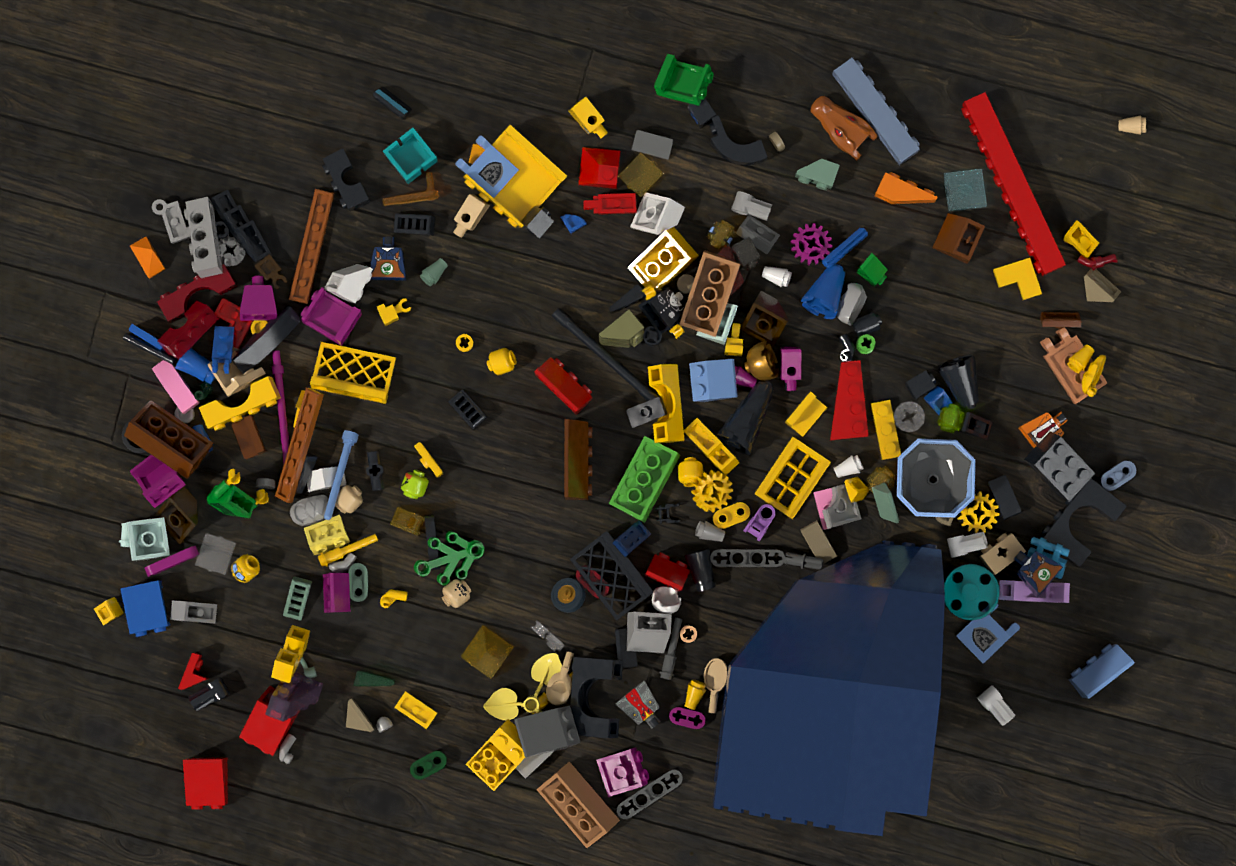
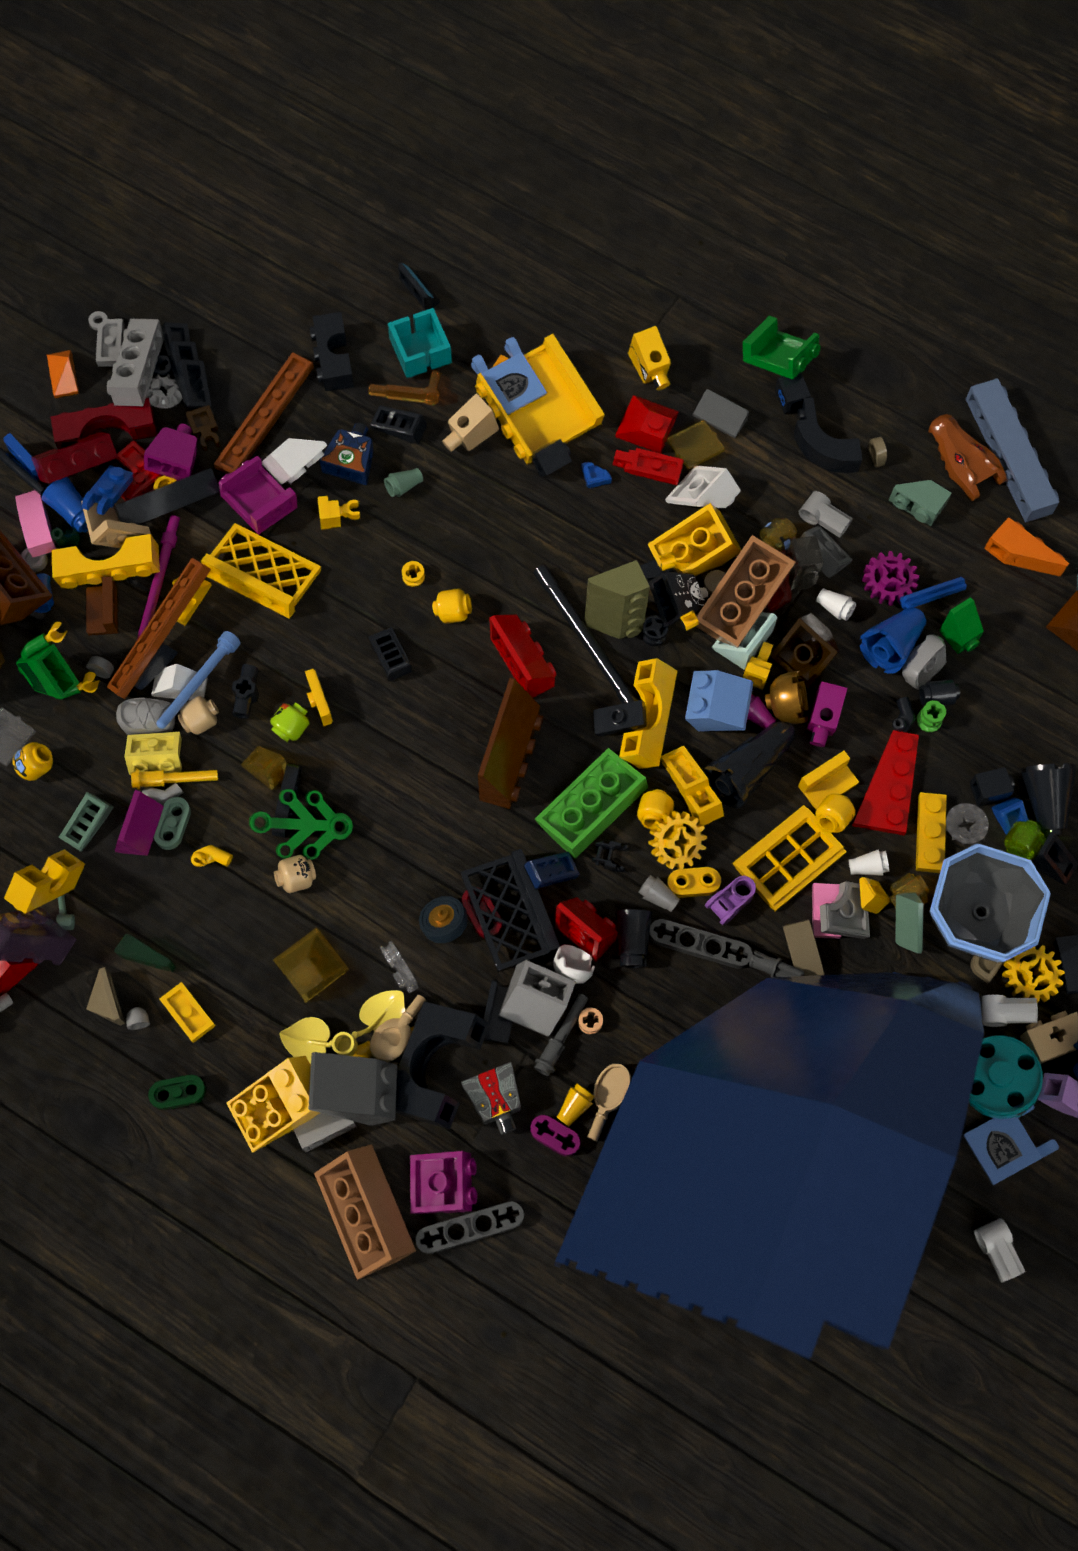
camera: 15 degrees right, 15 degrees down
none -> yellow head [815,794,855,833]

